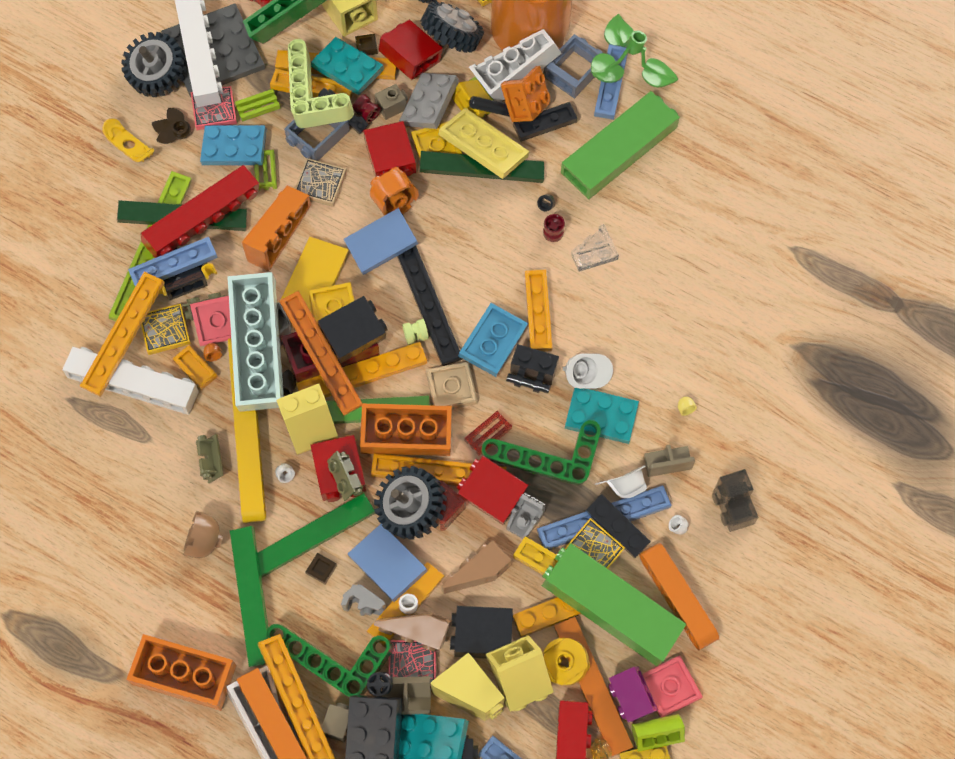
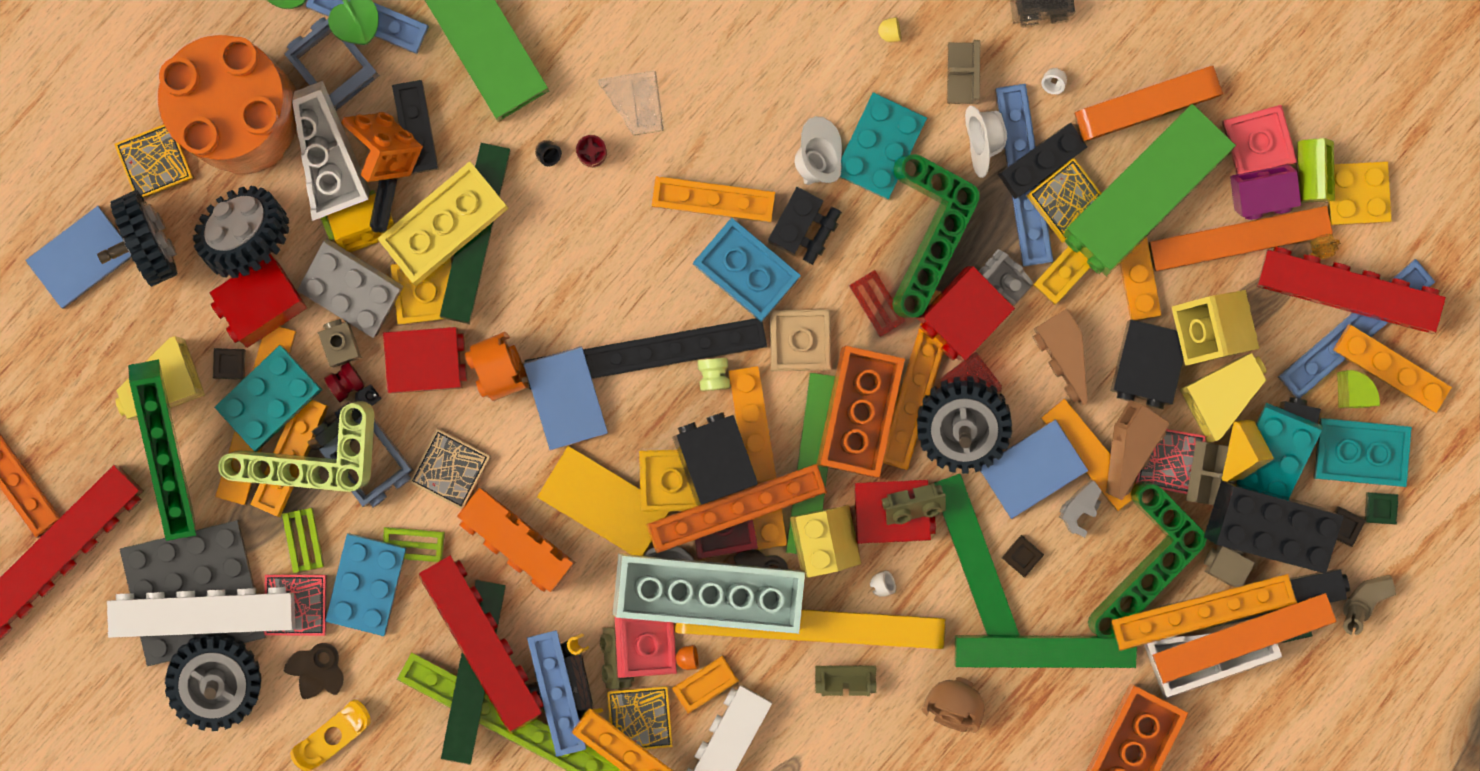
camera: 80 degrees left, 20 degrees up
black wheel [367,672,394,697] -> none
white hinge [399,594,418,615] -> none
yellow plate [543,638,590,686] -> none
none -> yellow slope [1222,420,1274,482]

